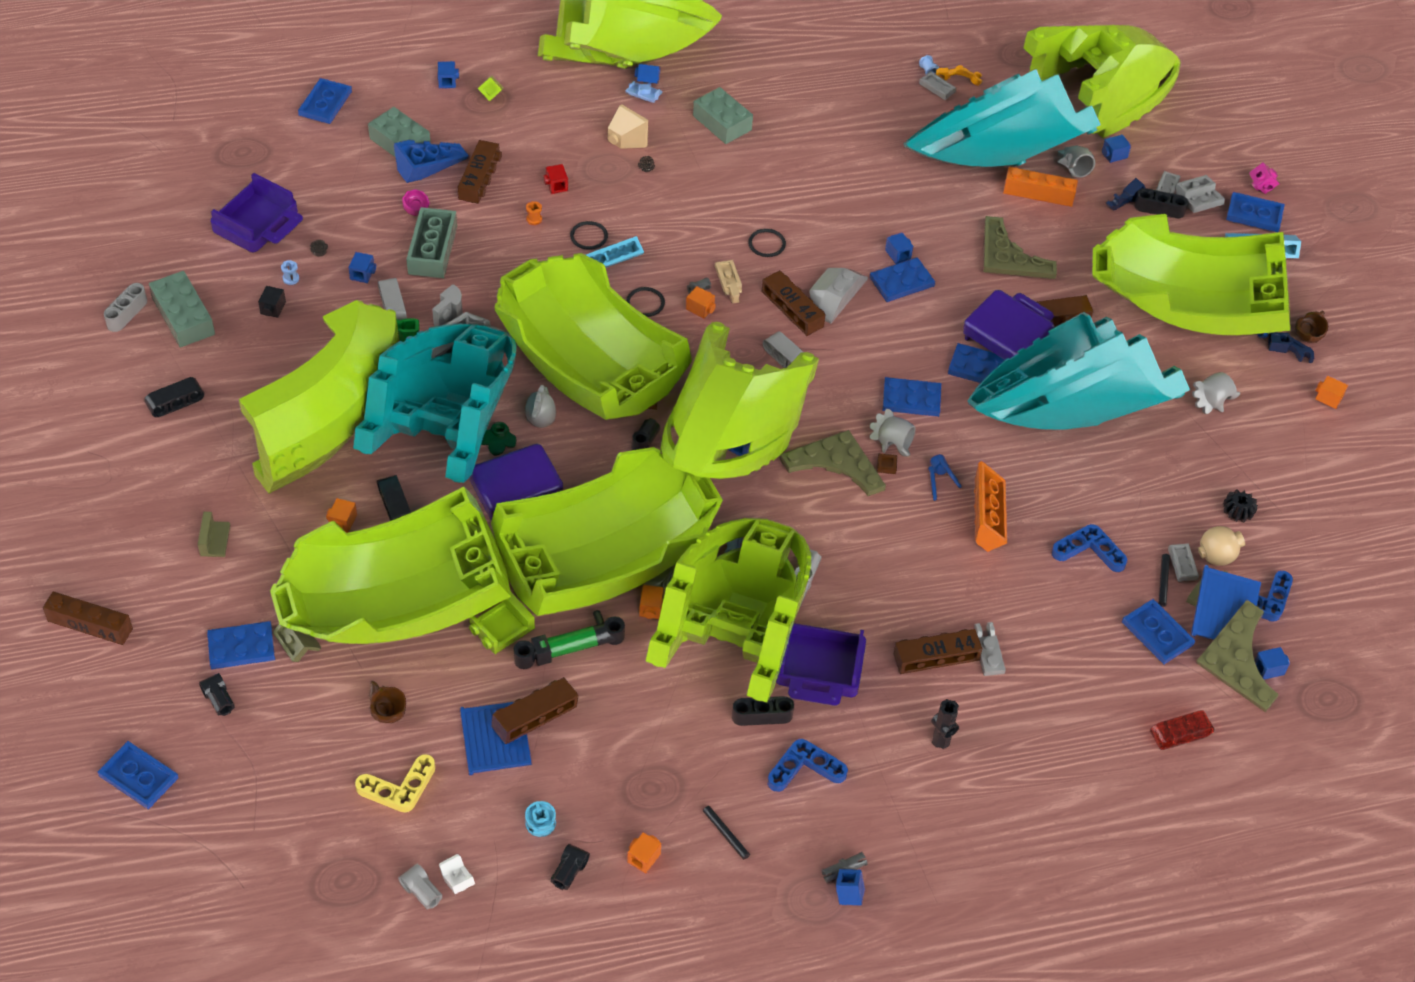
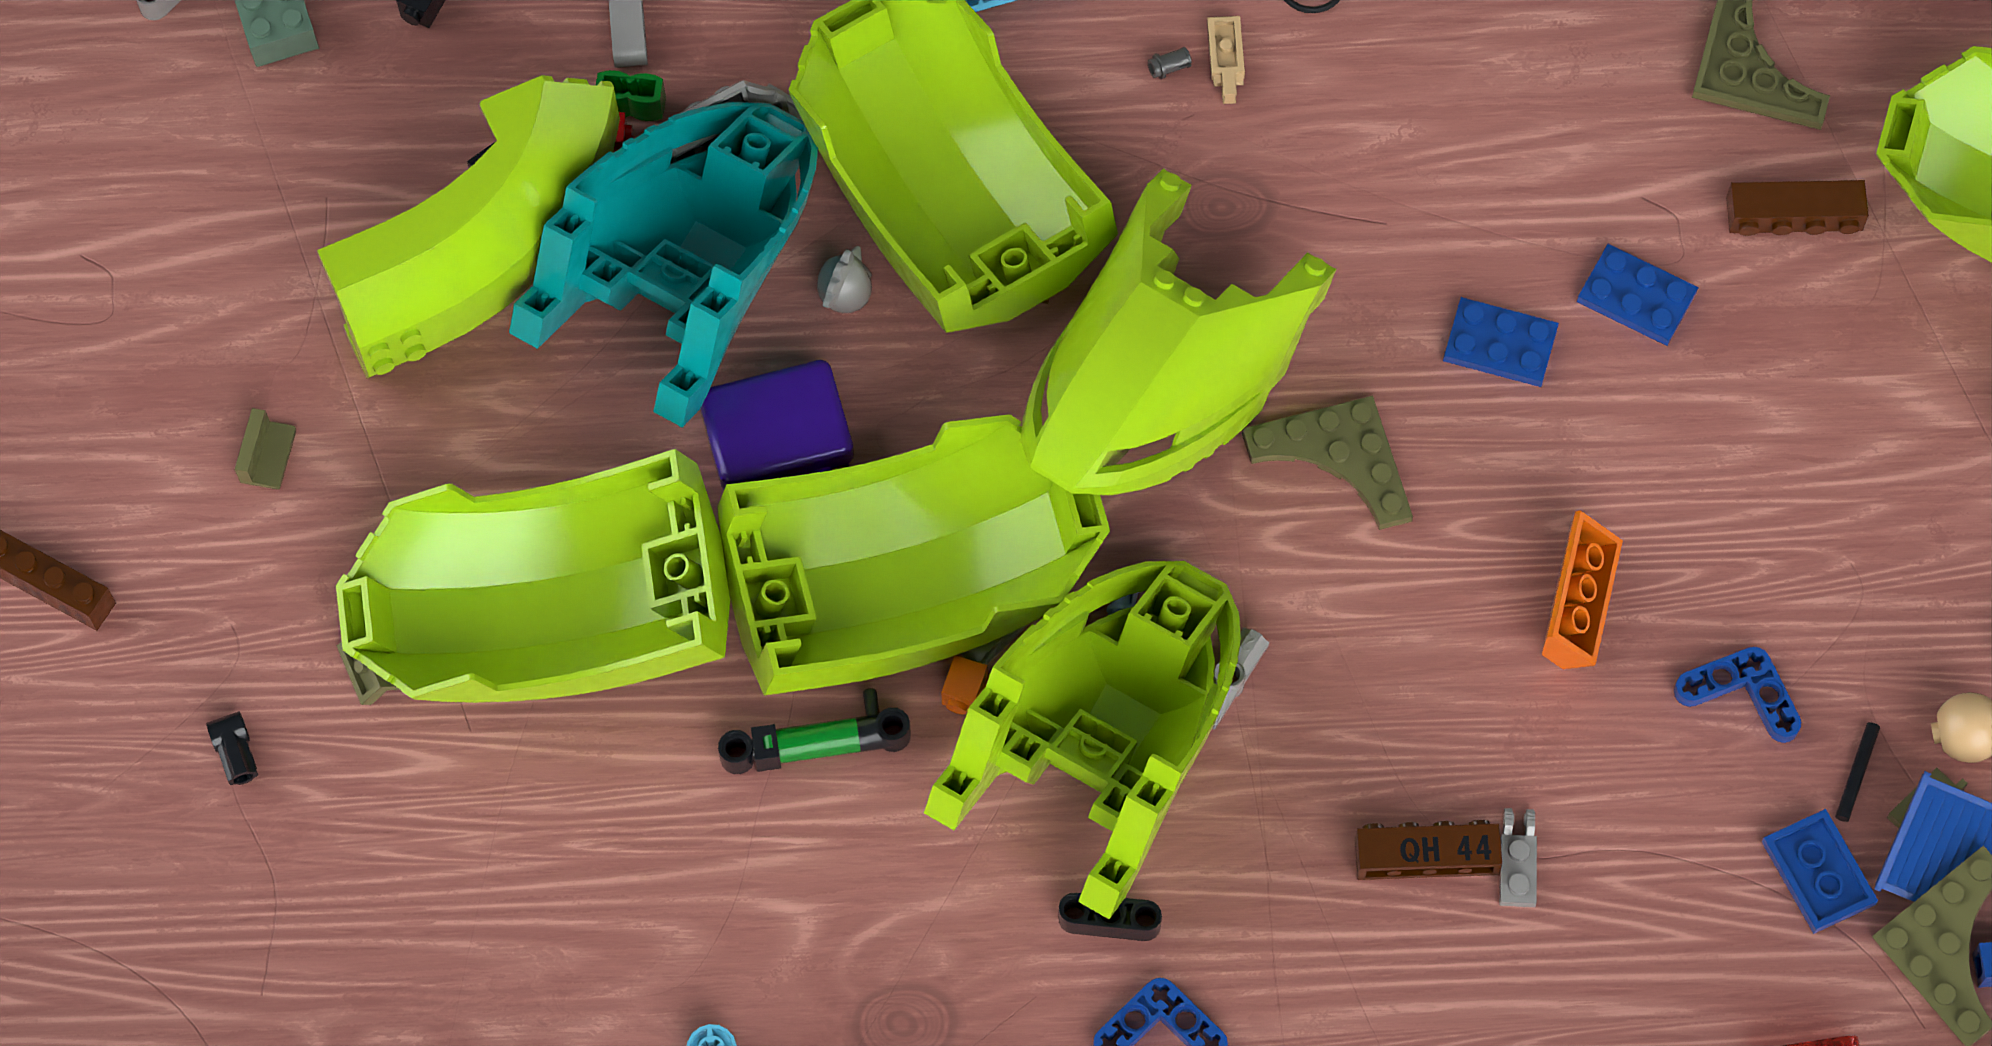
camera: 15 degrees right, 15 degrees up
blue plate [97,741,179,810] -> none
black beam [144,377,205,417] -> none
blue plate [207,621,275,670] -> none
orange brick [326,498,357,533] -> none
light yellow beam [355,754,435,812] -> none
reddish brown hair [369,681,406,723] -> none
black beam [377,475,411,521] -> none
light grey brick [432,284,463,327] -> none
blue piece [460,702,532,776] -> none
lime panel [469,591,535,654] -> none
dark green plate [481,422,517,456] -> none
reddish brown brick [491,677,578,744] -> none
black tyre [626,287,665,317] -> none
black piece [631,418,660,450] -> none
orange brick [686,286,716,319] -> none
reddish brown brick [762,270,826,336] -> none
light grey beam [762,331,803,368] -> none
dark purple piece [776,623,866,706] -> none
light grey wedge [809,268,868,324] -> none
blue plate [870,257,935,302] -> none
light grey piece [870,409,916,457] -> none
reddish brown tile [877,453,897,474] -> none
blue brick [885,232,913,264] -> none
blue plant [928,454,962,501] -> none
black piece [931,699,959,749] -> none
dark purple piece [963,290,1055,360] -> none
teal piece [967,312,1190,430] -> none
light grey plate [1168,544,1199,582] -> none

